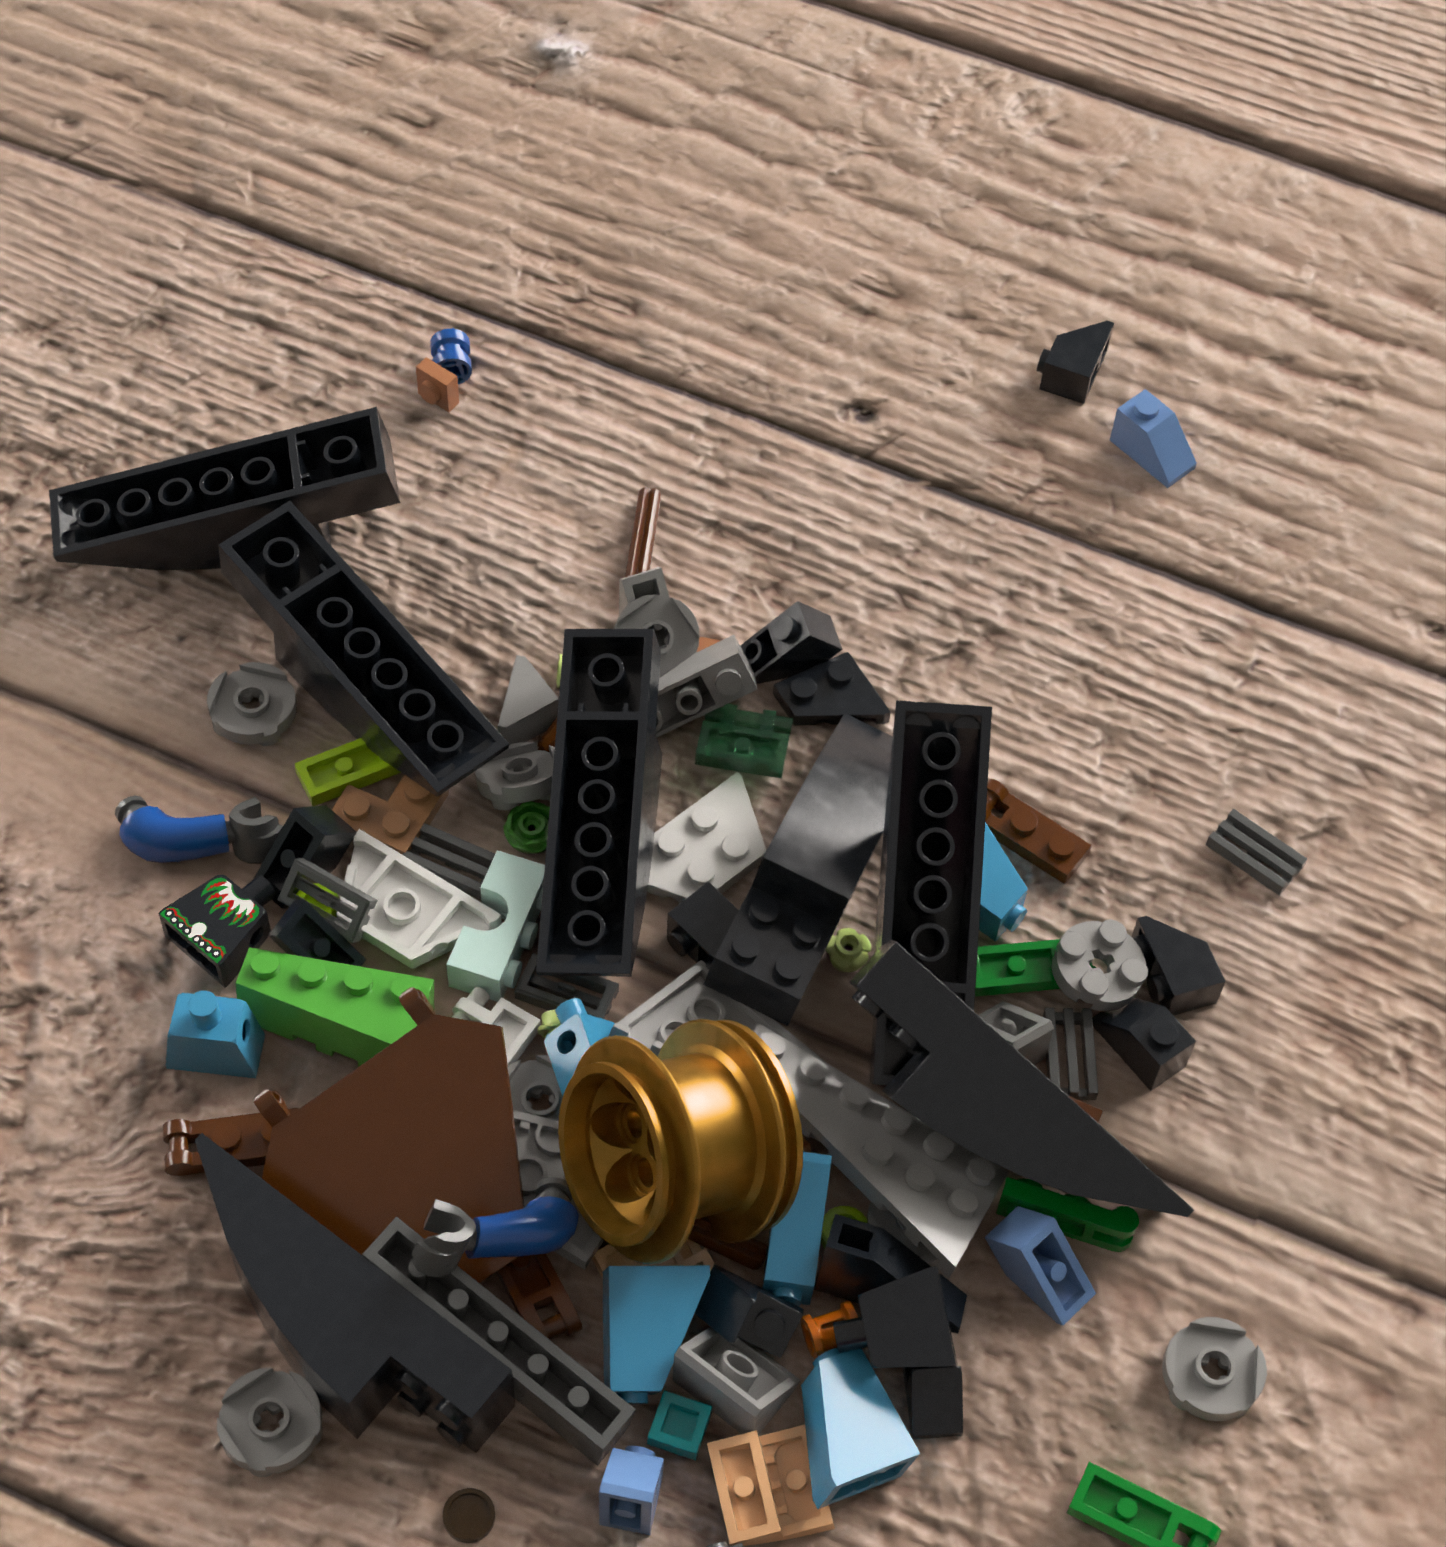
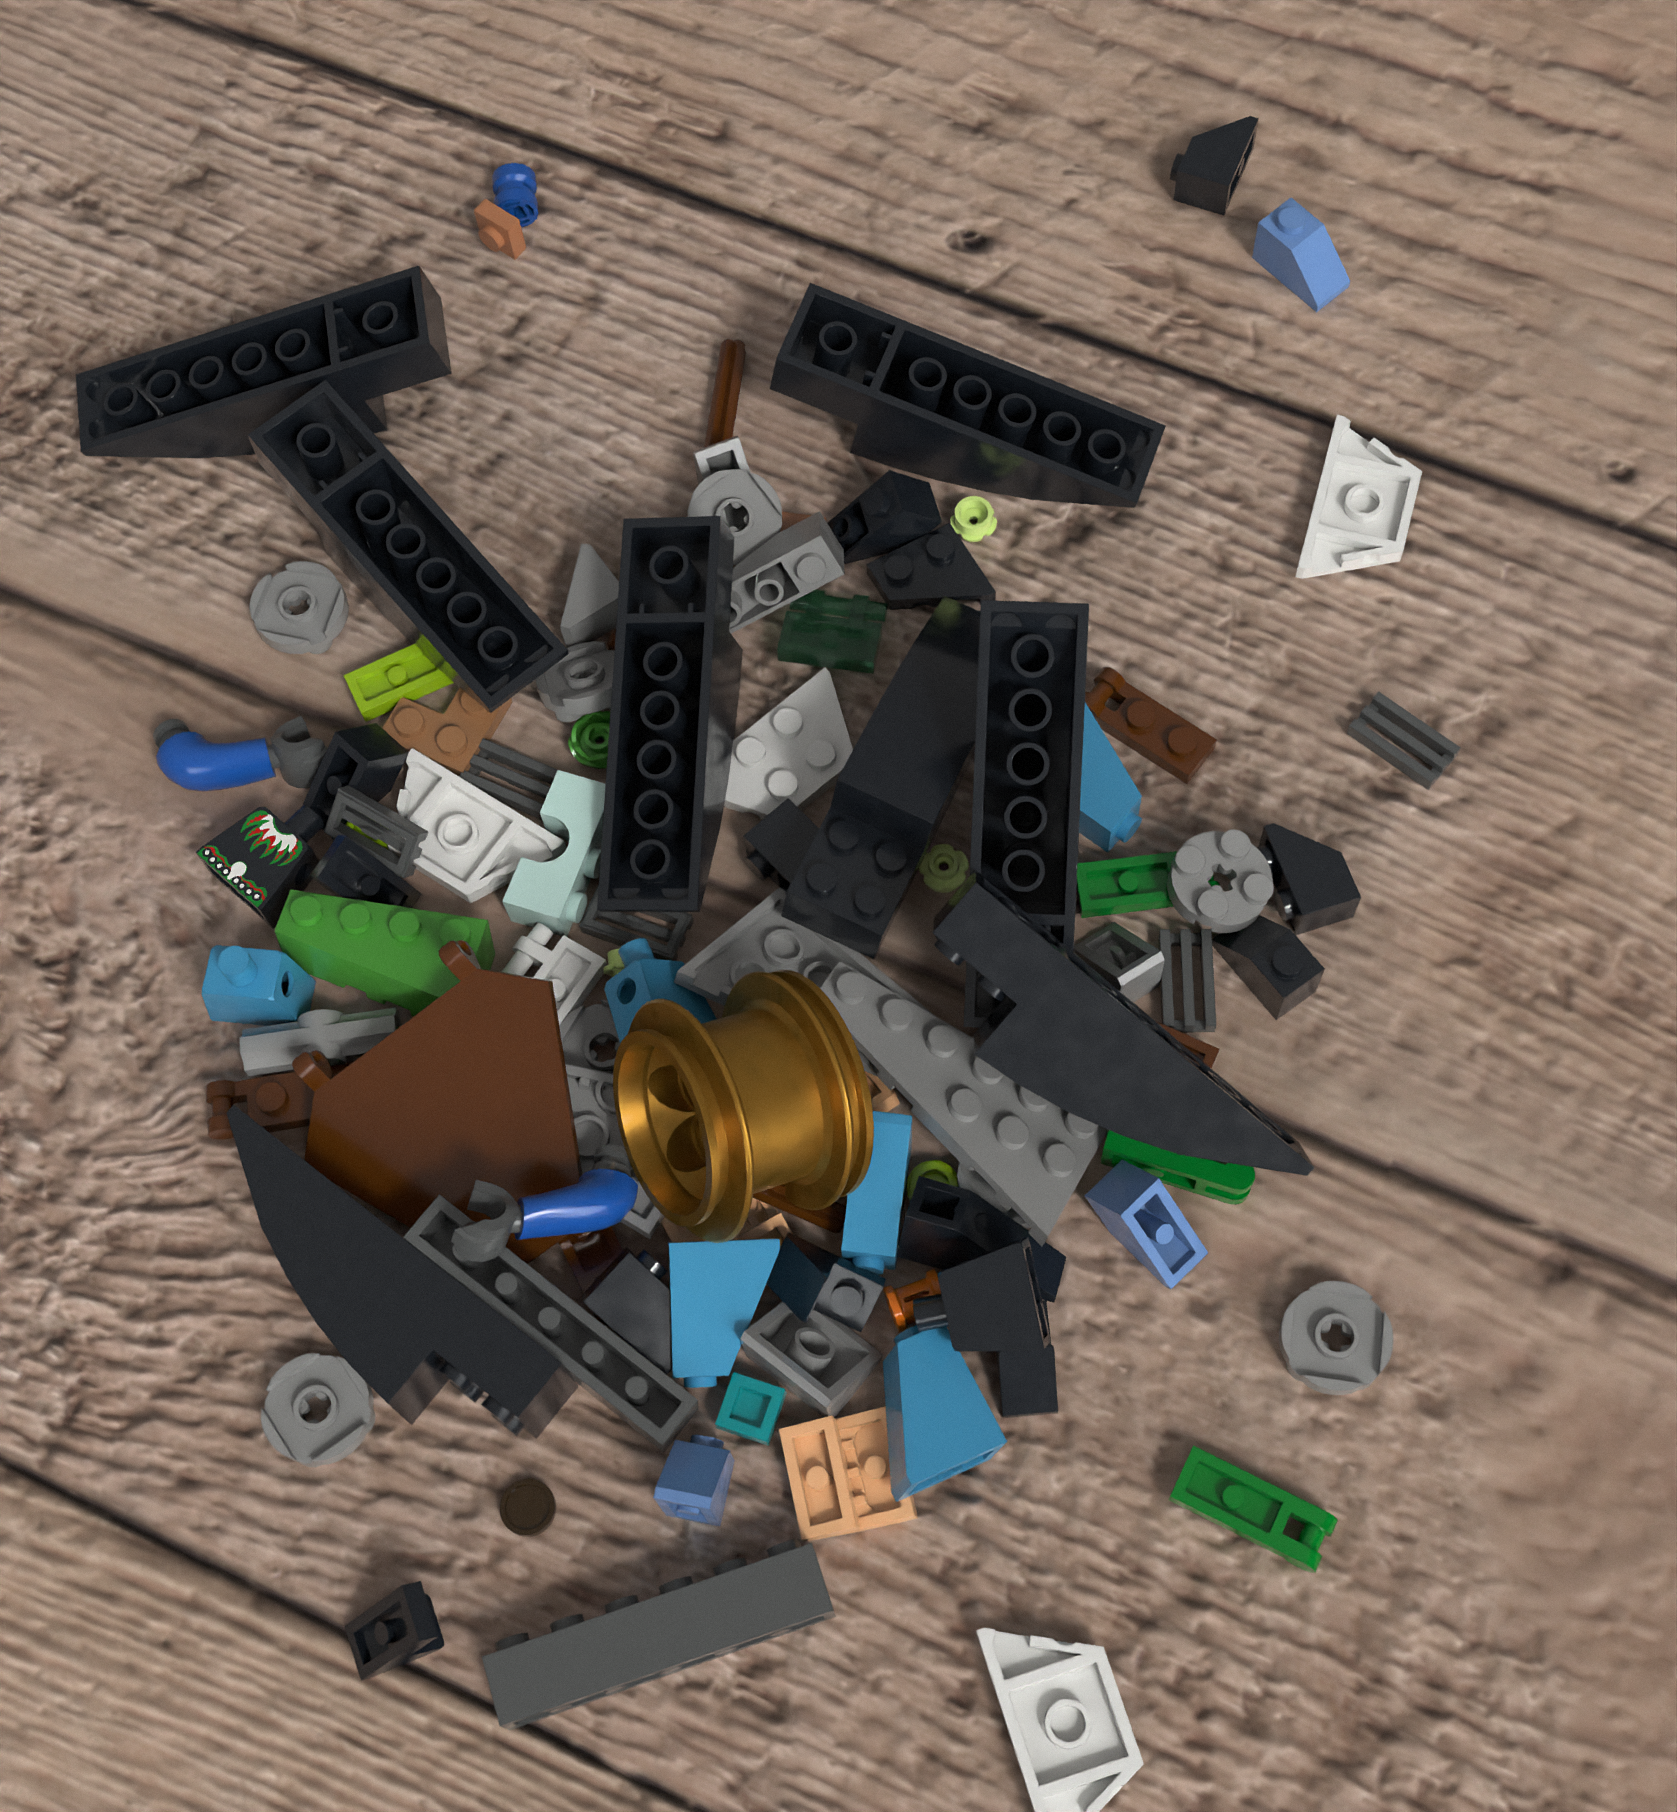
camera: 10 degrees right, 10 degrees up
none -> light grey piece [239,1007,402,1076]
none -> black slope [582,1247,672,1375]
none -> black slope [770,283,1166,508]
none -> yellowish green plate [950,496,997,542]
none -> white wing [1295,415,1422,579]

